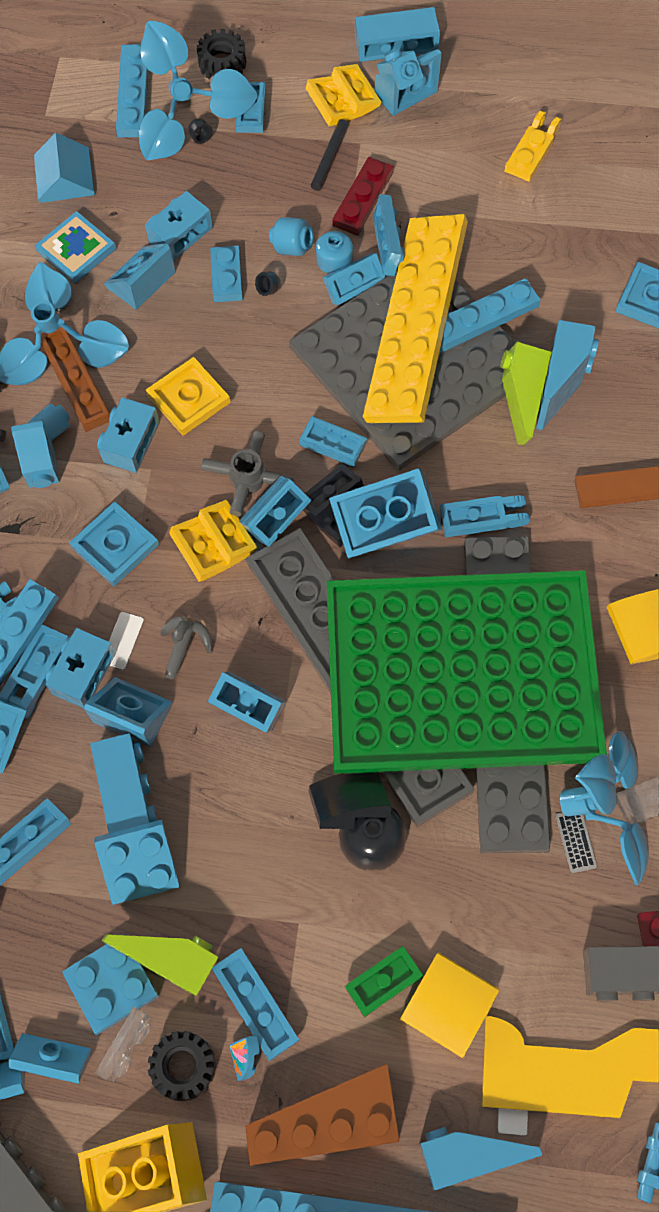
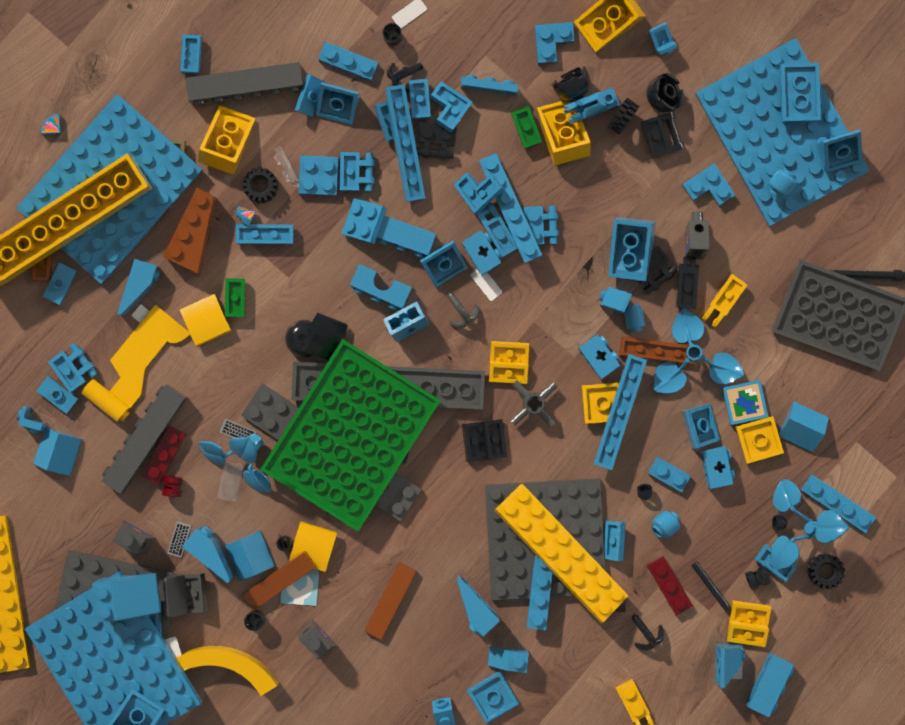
camera: 120 degrees right, 20 degrees up
dark azure plate [9,1033,91,1084] -> none
dark azure plate [69,501,159,587] -> none
lime slope [101,934,218,996] -> none
dark azure brick [239,476,311,547] -> none
dark azure plate [299,416,367,467] -> none
dark azure head [315,231,353,274] -> none
dark azure slope [329,468,442,558] -> none
dark azure plate [373,194,404,276] -> none
dark azure bracket [376,48,423,90] -> none
dark azure hinge [439,495,531,538] -> none
lime slope [500,342,552,445] -> none
none -> dark azure plate [340,152,375,192]
none -> dark azure arch [350,264,412,311]
none -> dark azure slope [488,646,529,673]
none -> dark azure plate [593,354,647,470]
none -> black piece [632,614,664,651]
none -> yellow plate [735,416,784,464]
none -> black wheel [745,566,771,591]

